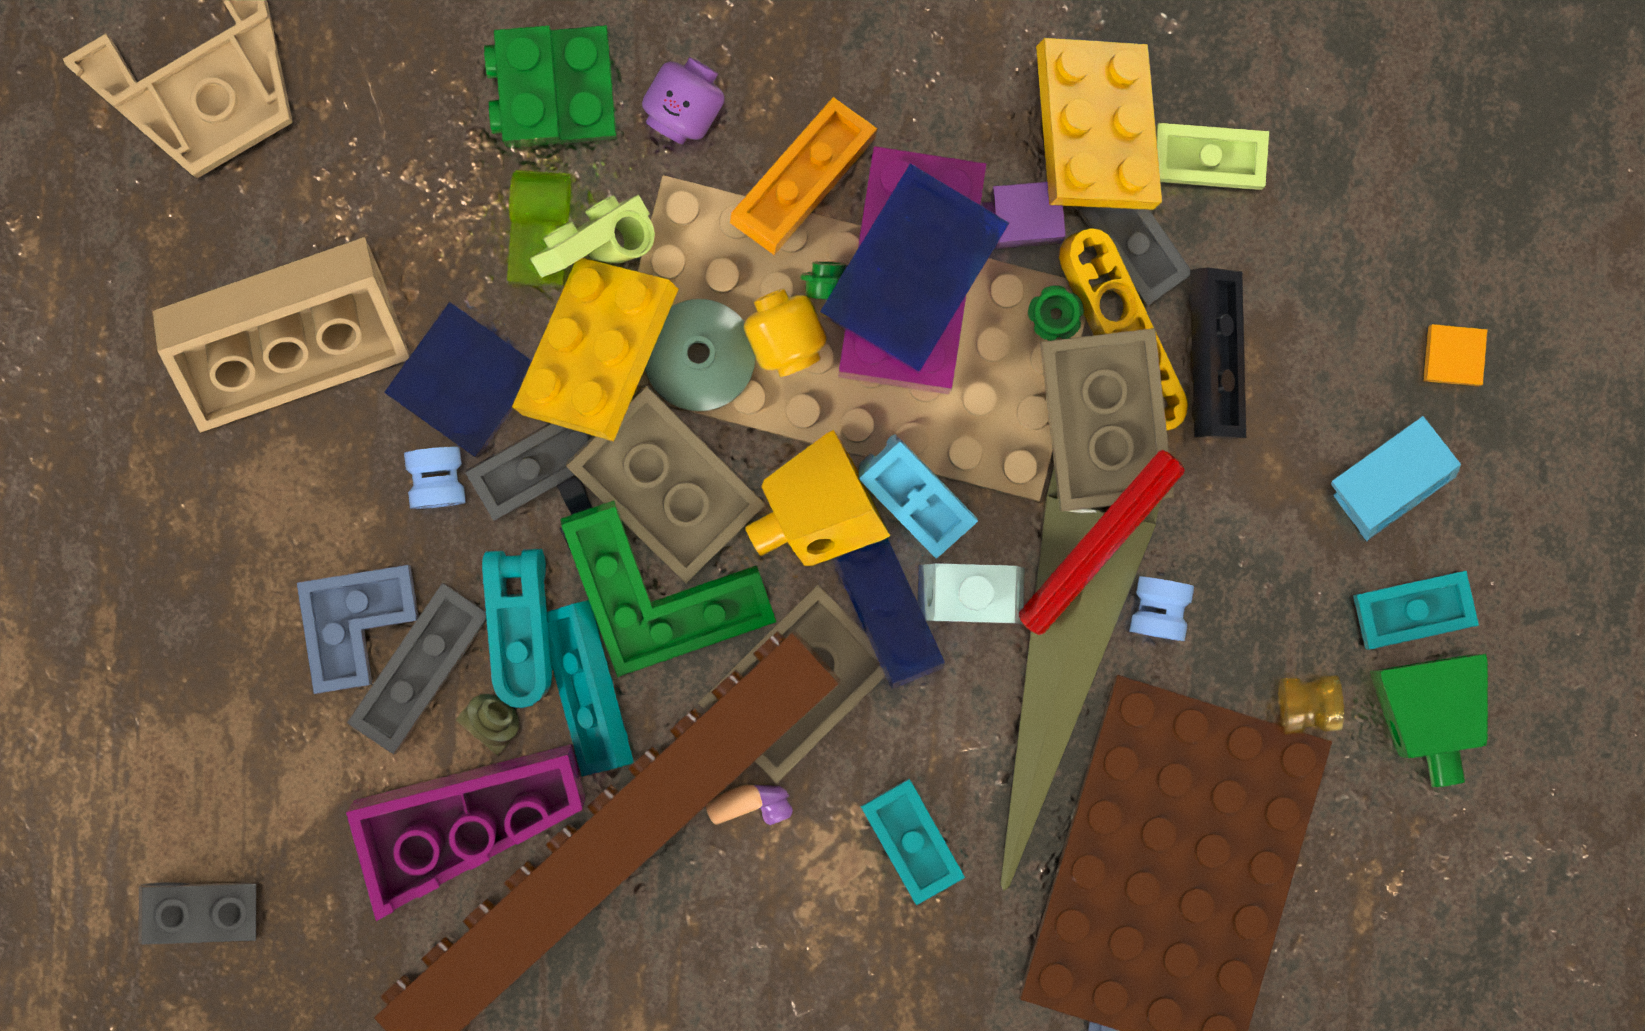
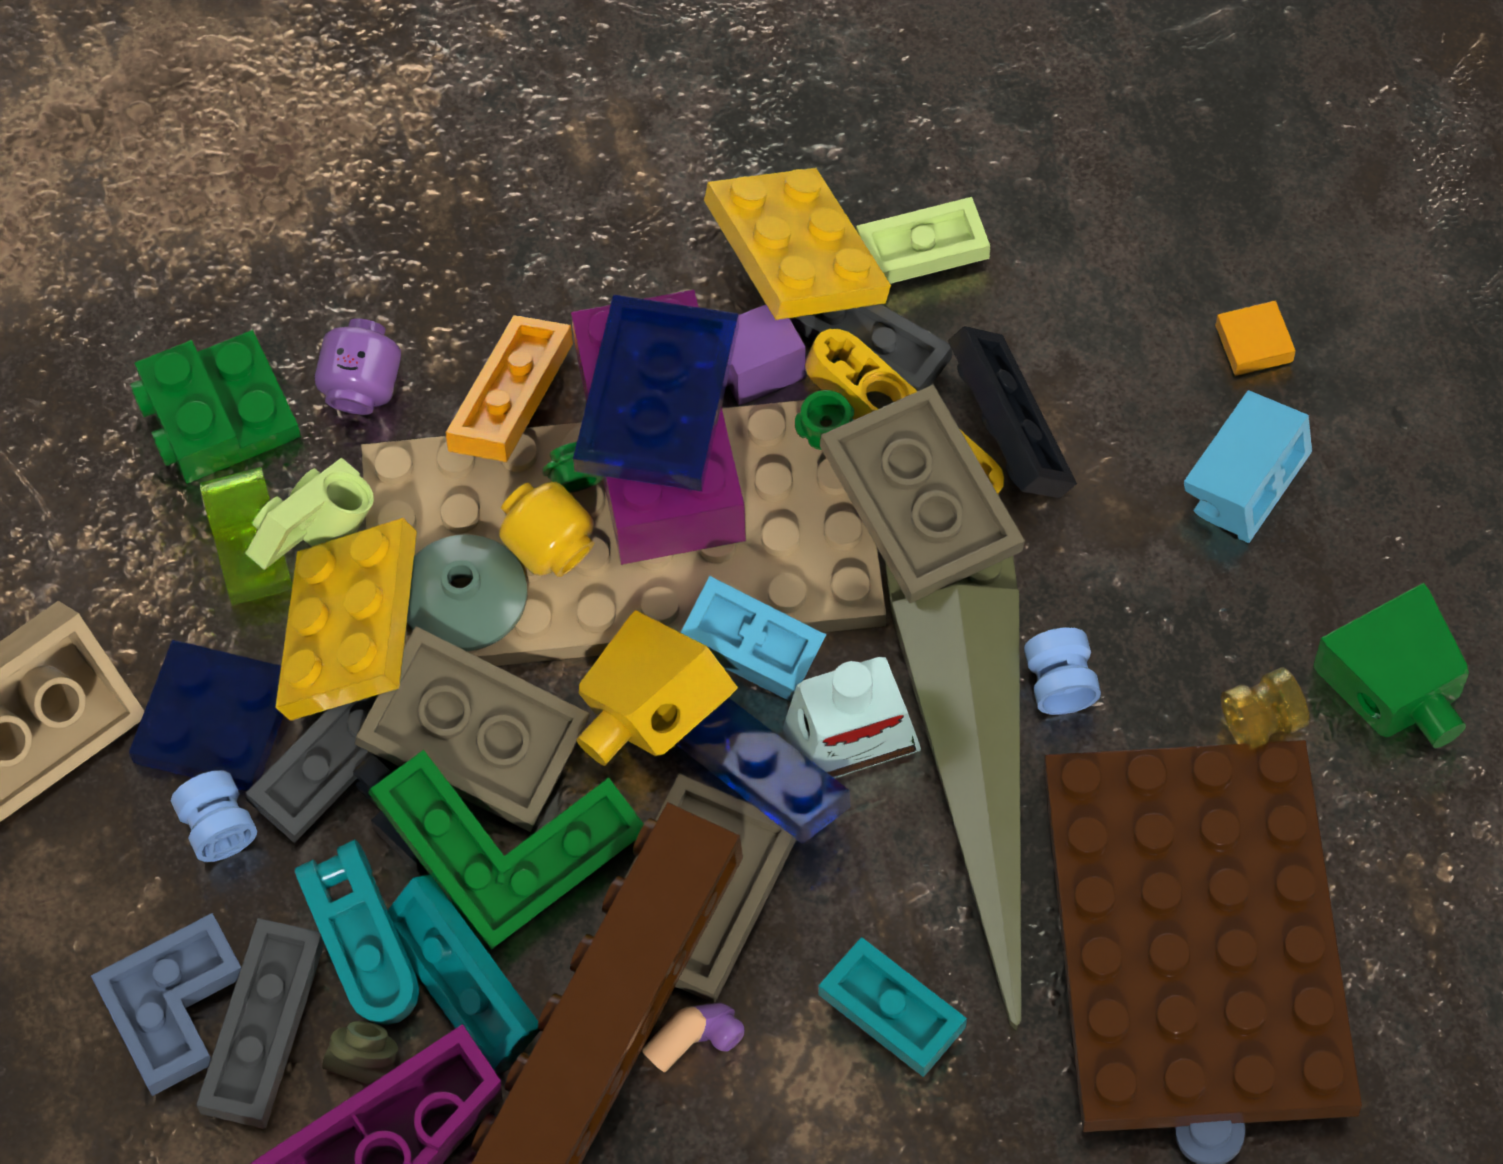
camera: 15 degrees left, 25 degrees down
red axle [1019,450,1185,635] -> none
teal plate [1353,571,1479,650] -> none

